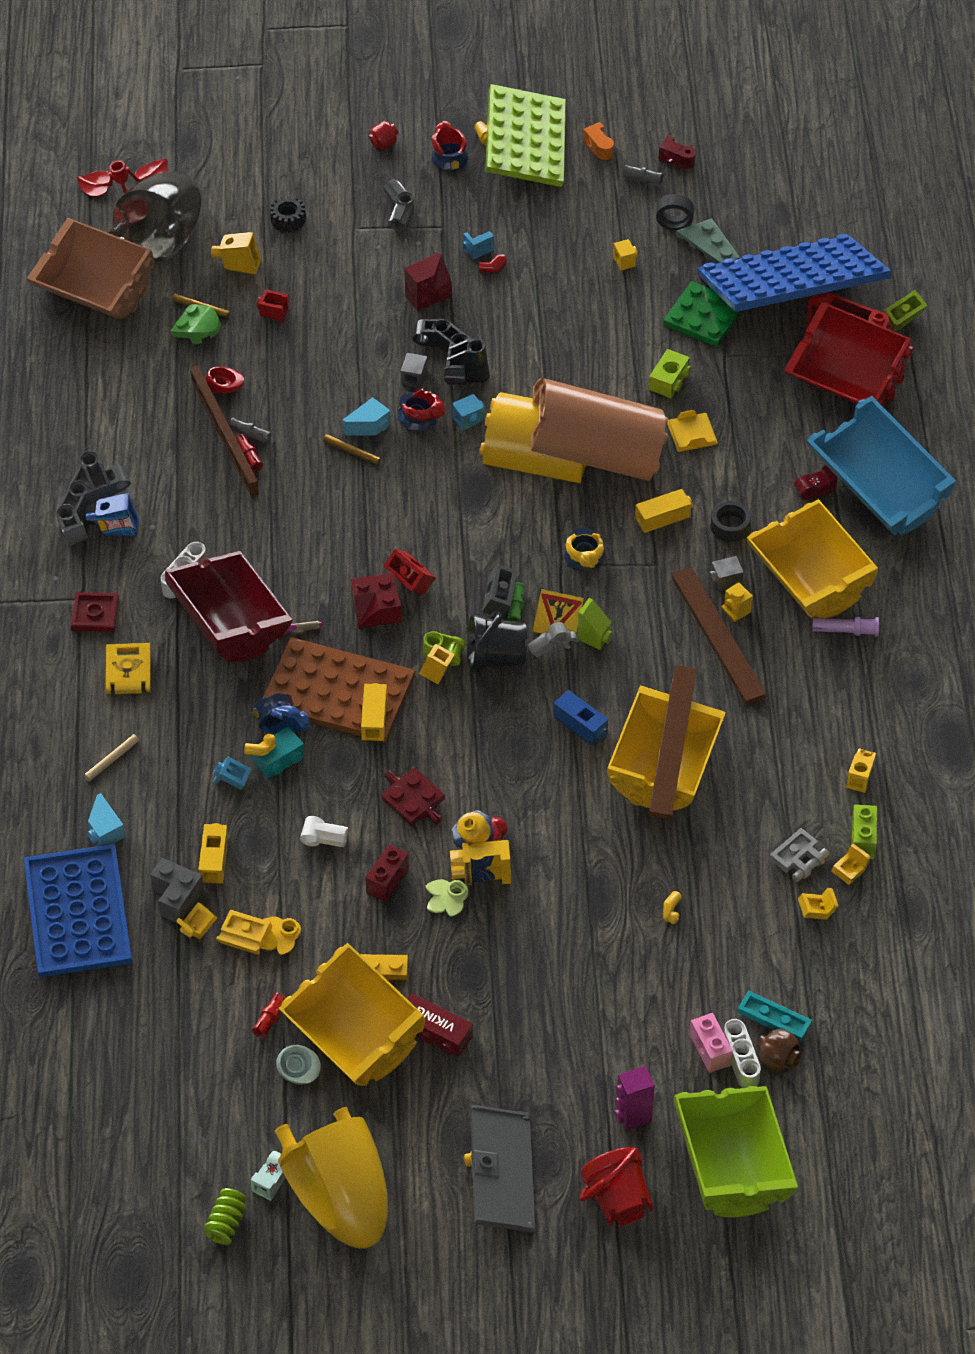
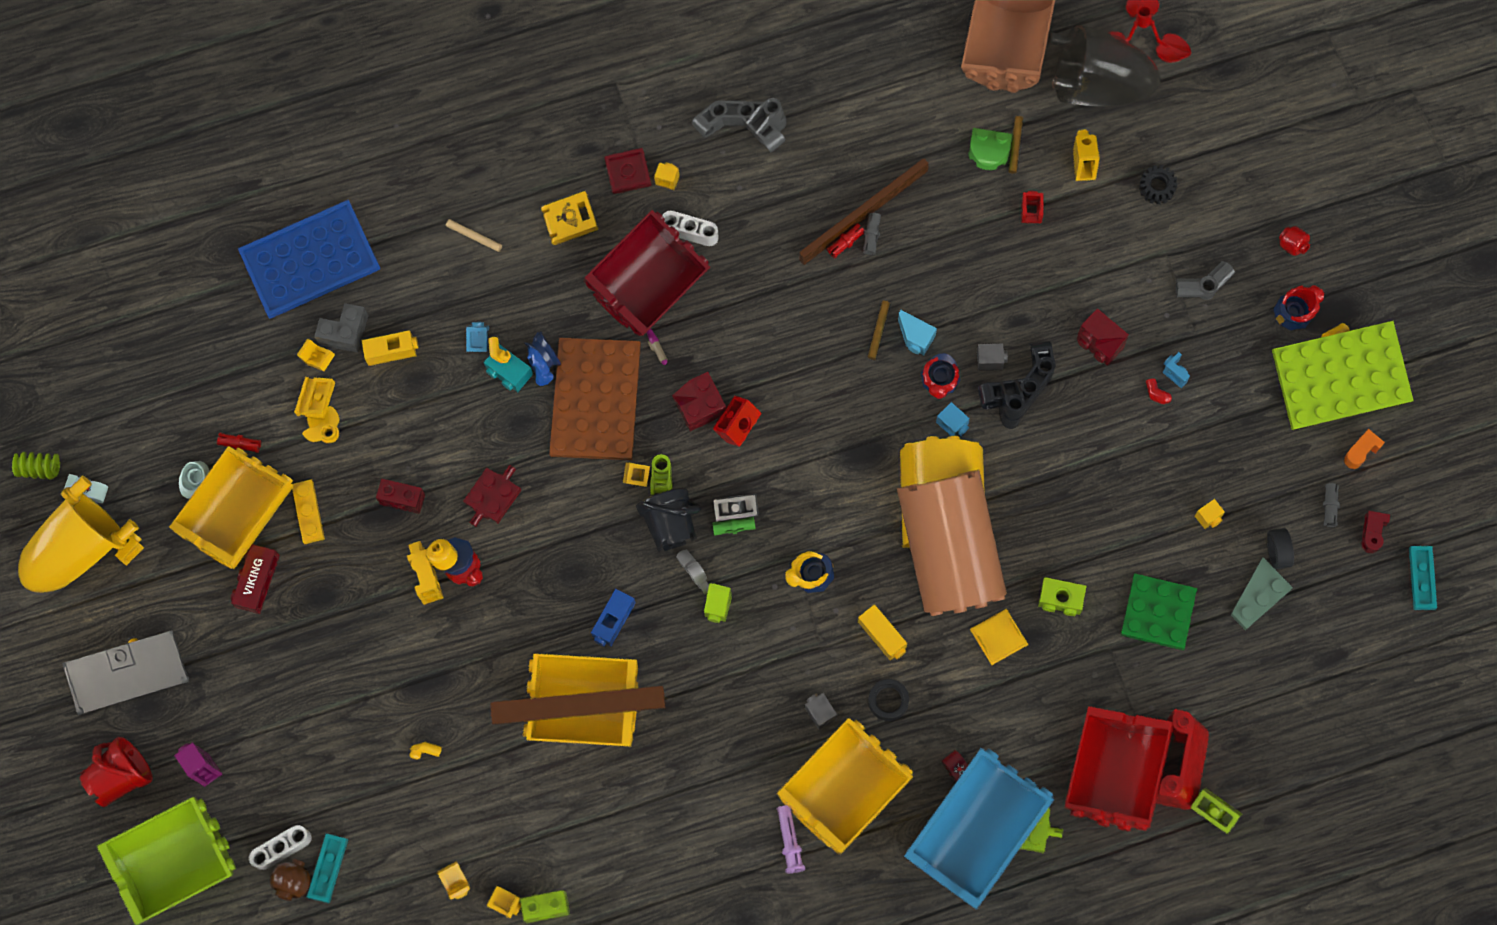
camera: 80 degrees right, 20 degrees up
blue torso [86,493,139,536] -> none
medium azure slope [87,793,125,846] -> none
red hat [205,367,244,394] -> none
white piece [300,816,348,847] -> none
yellow brick [361,683,387,741] -> none
yellowish green plate [426,879,468,917] -> none
yellow piece [532,589,584,634] -> none
reddish brown tile [671,567,766,705] -> none
bright pink brick [690,1013,733,1073] -> none
blue plate [697,234,891,312] -> none
yellow brick [721,583,753,622] -> none
light grey plate [770,828,829,882] -> none
yellow leg [846,748,876,793] -> none
none -> yellow plate [654,163,679,190]
none -> teal plate [1409,546,1437,610]

